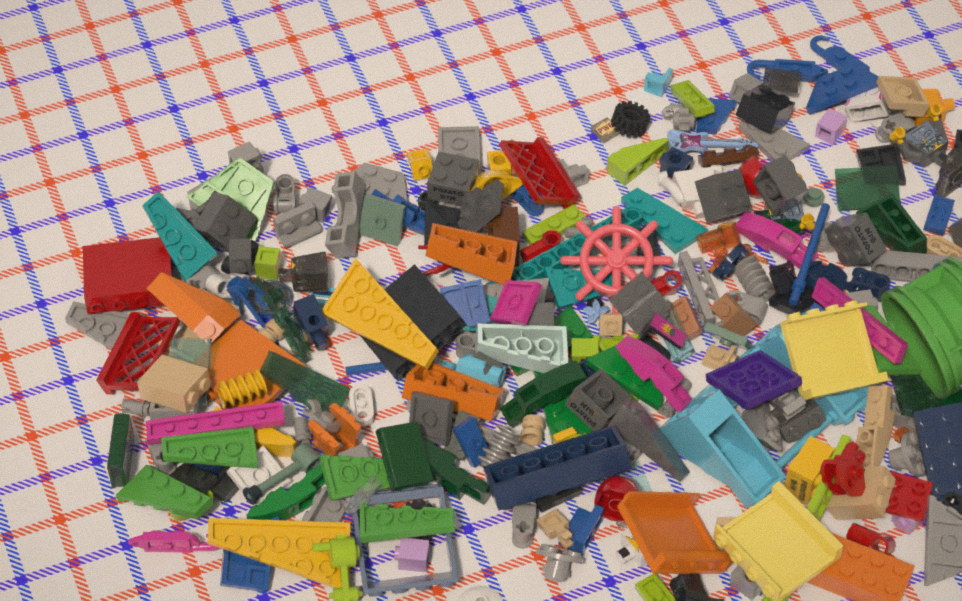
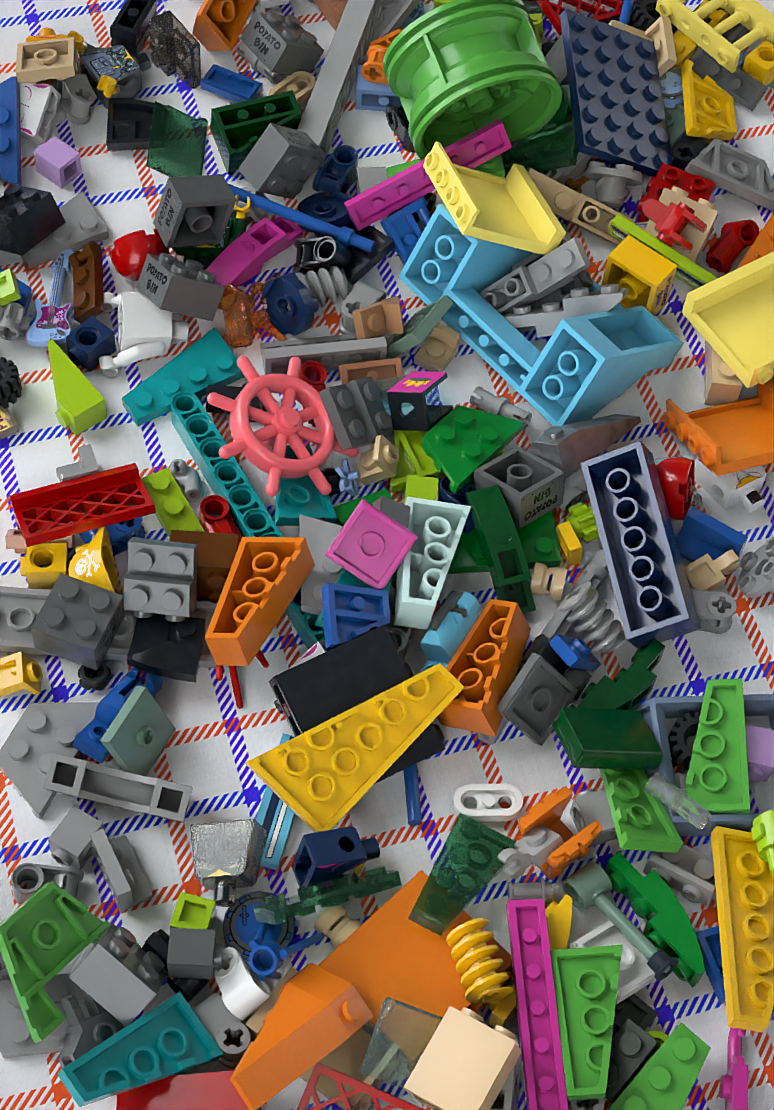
camera: 90 degrees left, 5 degrees up
dark pink slope [616,335,692,412] -> none
dark purple plate [706,350,802,410] -> none

